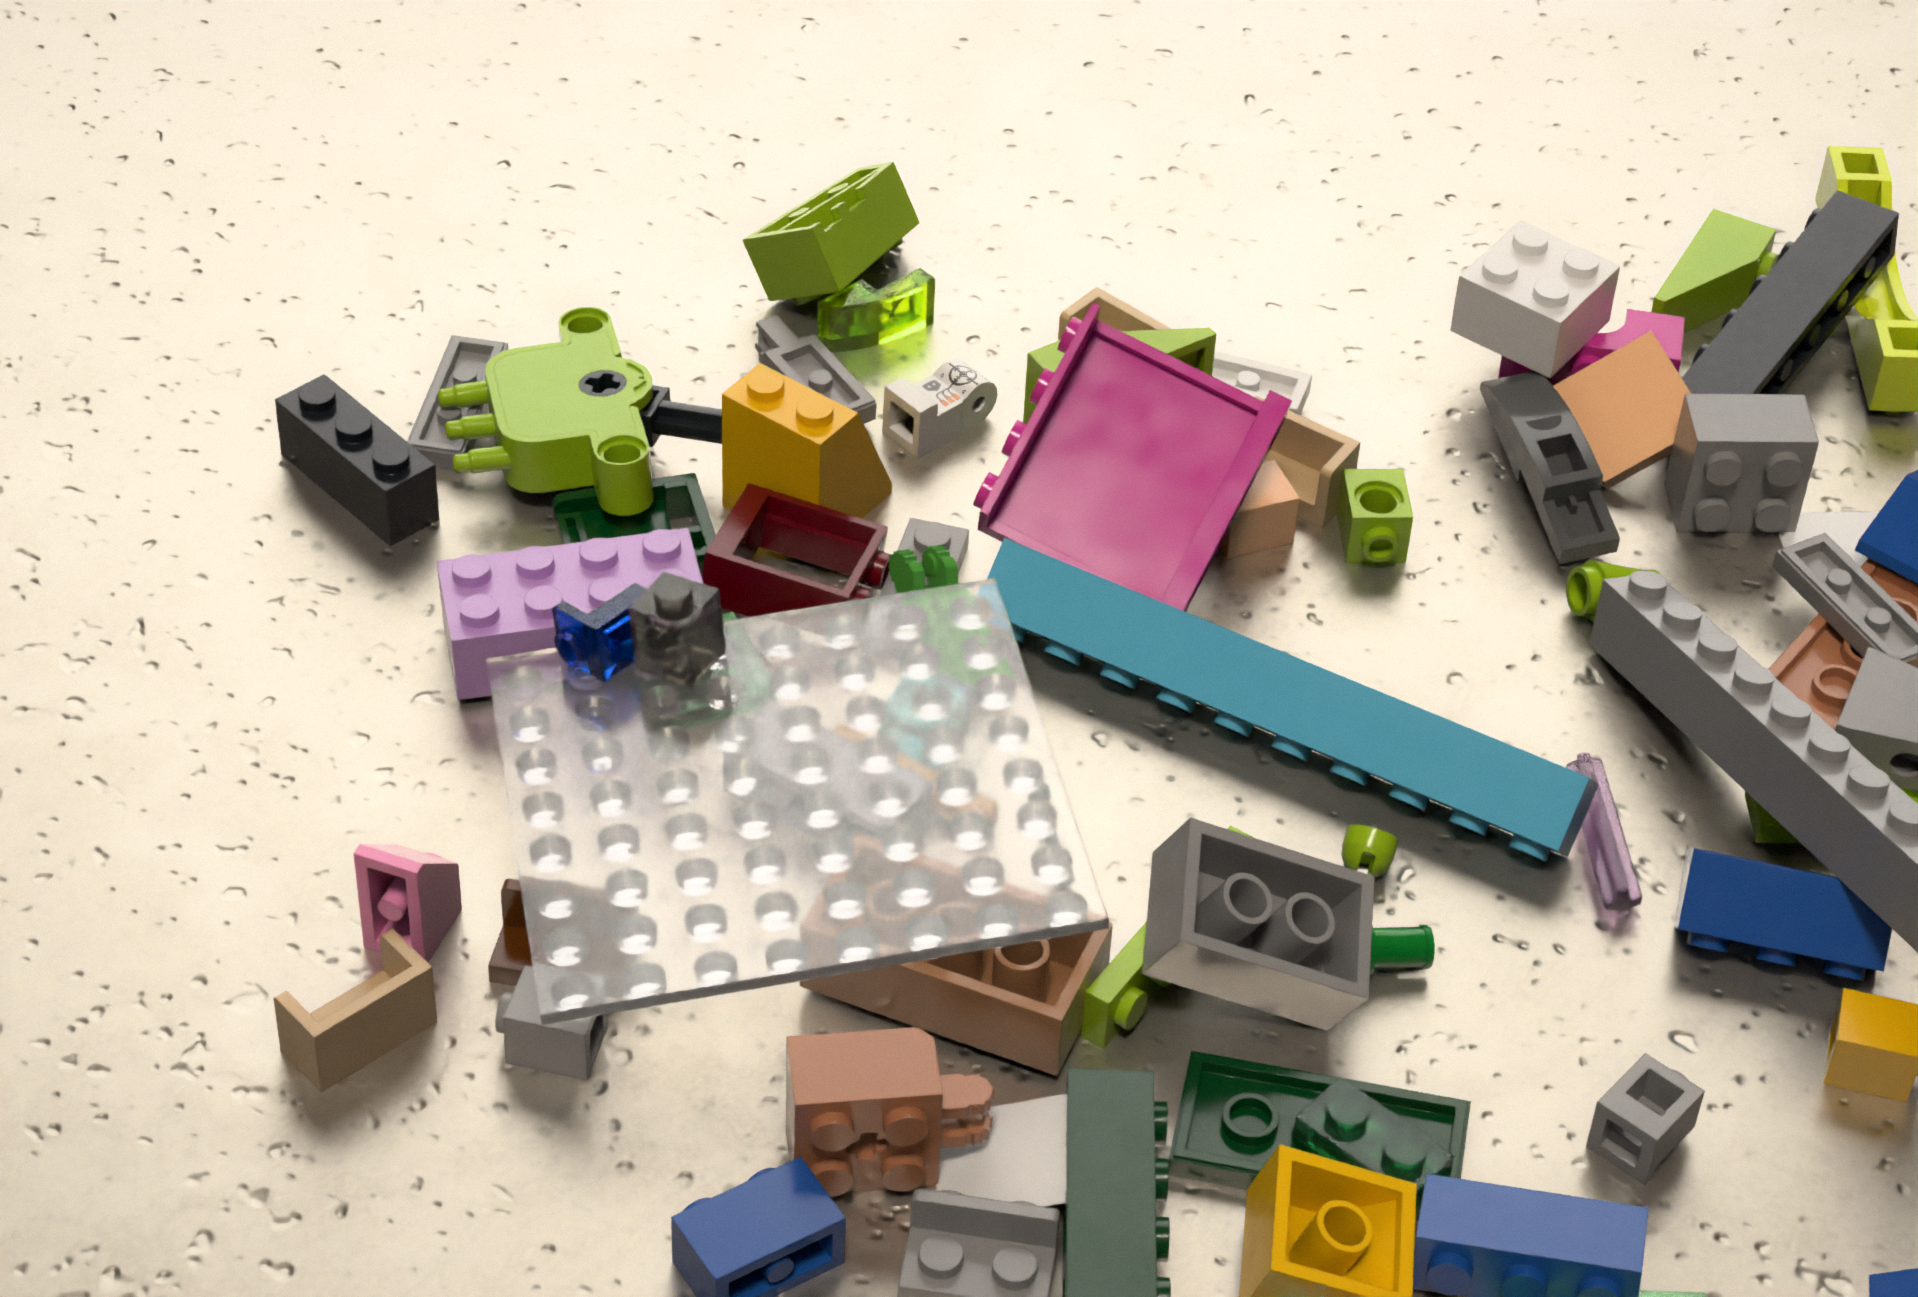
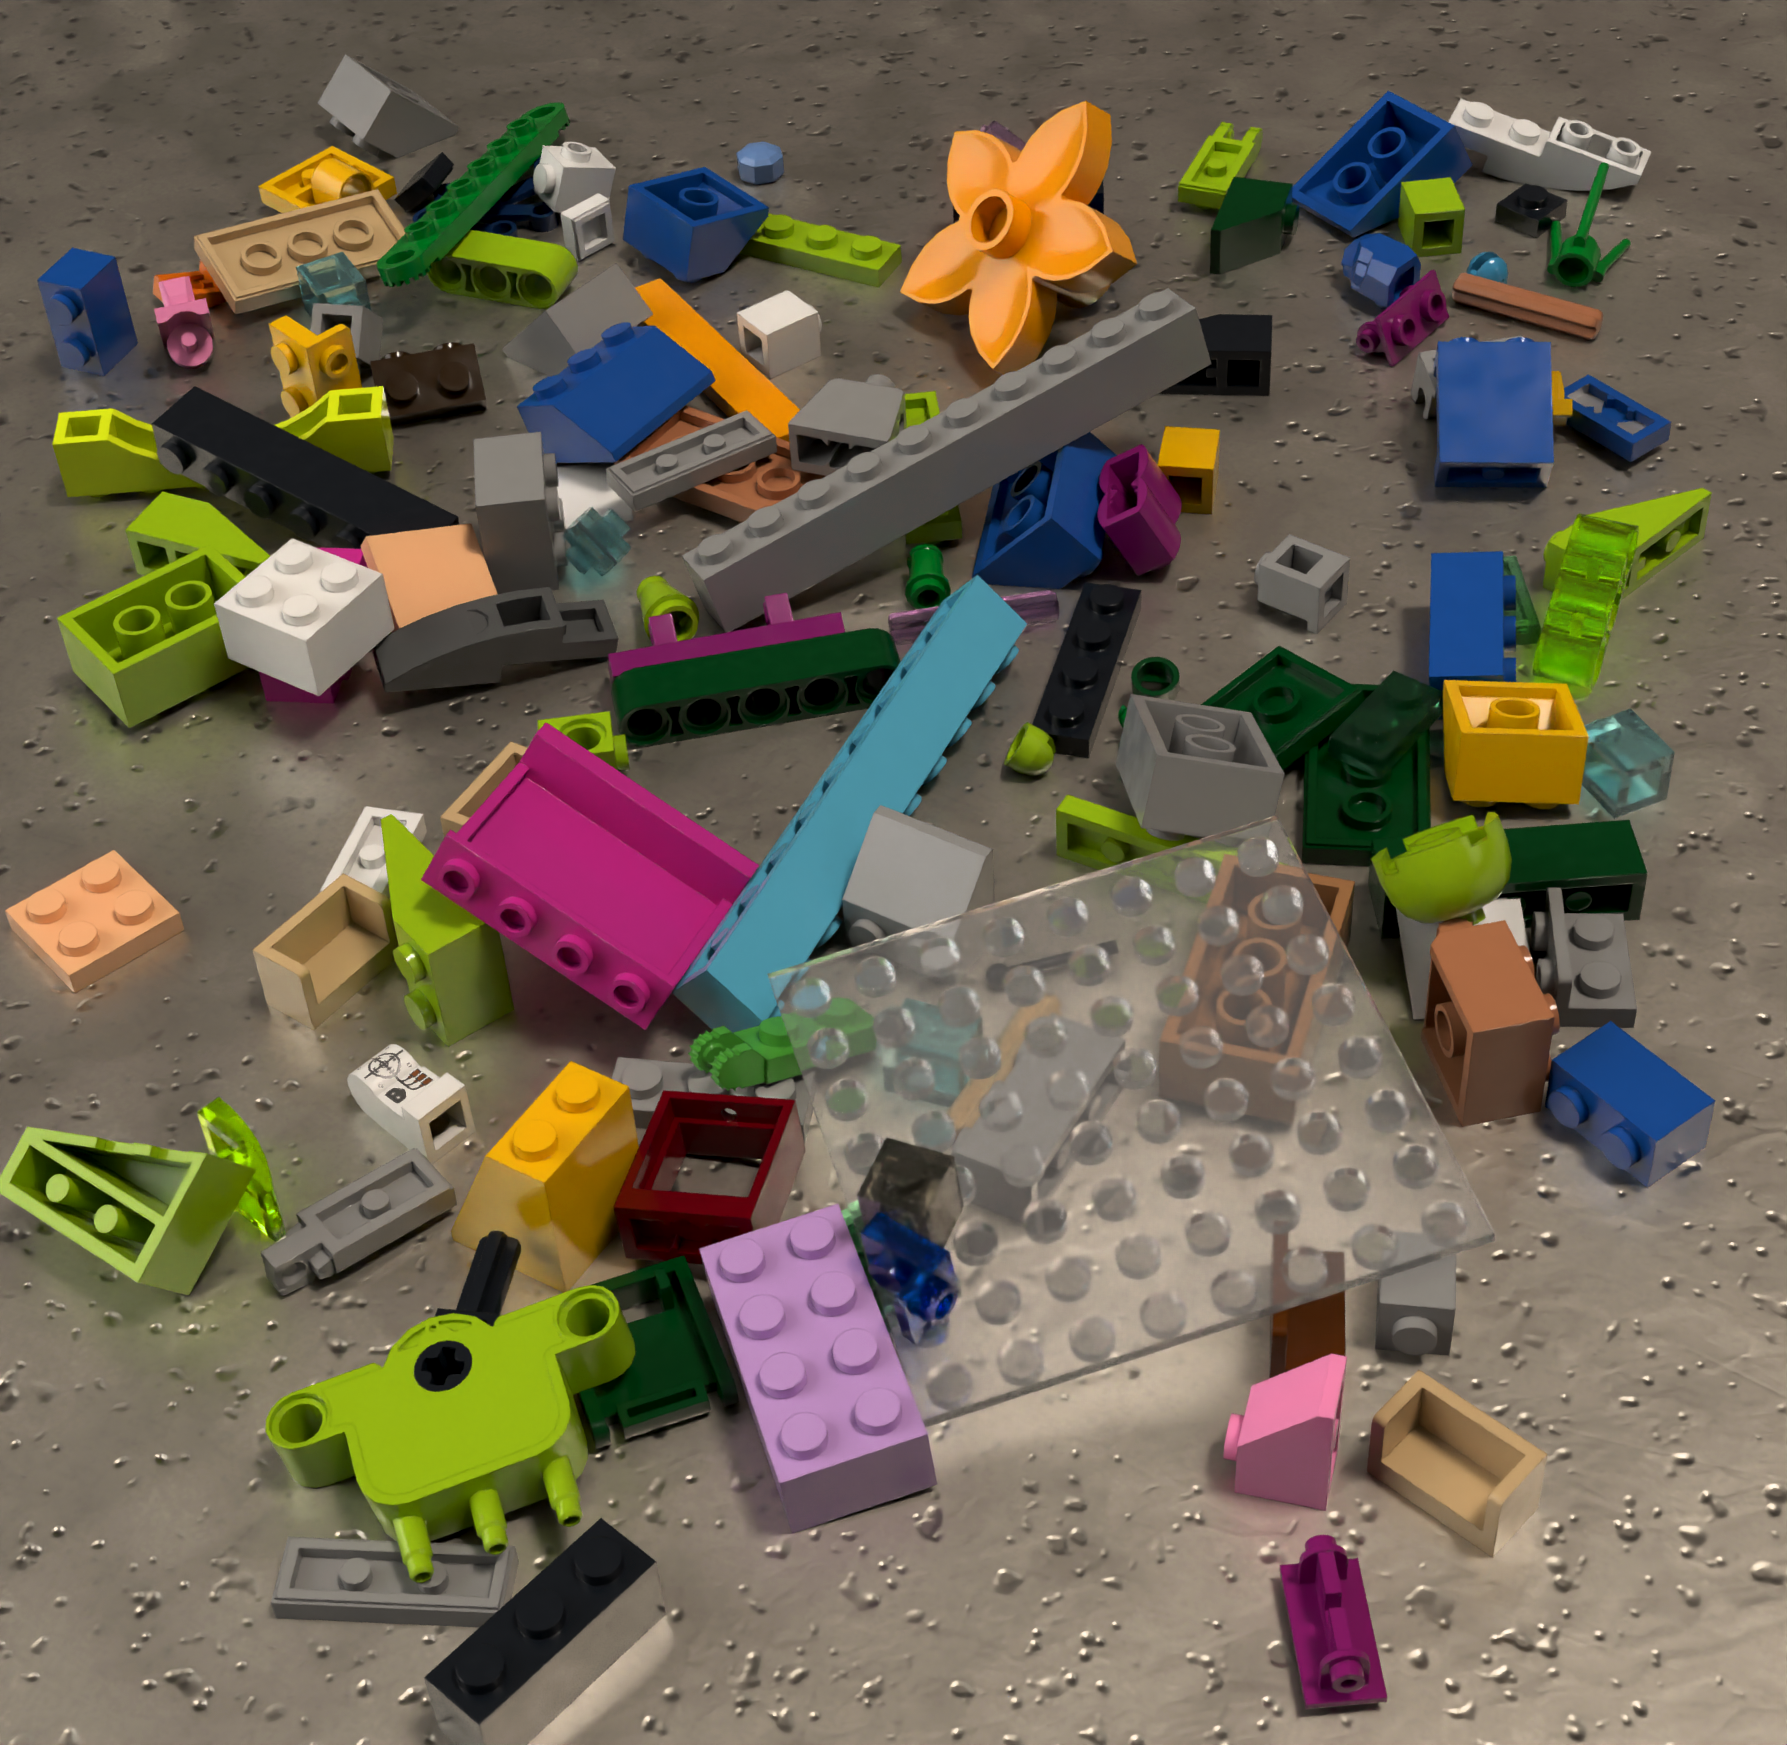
camera: 90 degrees left, 0 degrees up
none -> light nougat plate [5,850,184,993]
none -> lime brick [57,544,250,728]
none -> clear light blue gear [562,506,631,576]
none -> magenta hinge [608,593,845,685]
none -> dark green beam [611,628,901,747]
none -> light grey slope [842,805,996,991]
none -> green pin [905,544,951,613]
none -> black plate [1032,582,1141,758]
none -> magenta brick [1098,444,1182,576]
none -> dark green hinge [1131,657,1180,701]
none -> dark green tile [1201,646,1366,770]
none -> magenta hinge [1279,1535,1388,1709]
none -> lime cylinder [1371,812,1512,925]

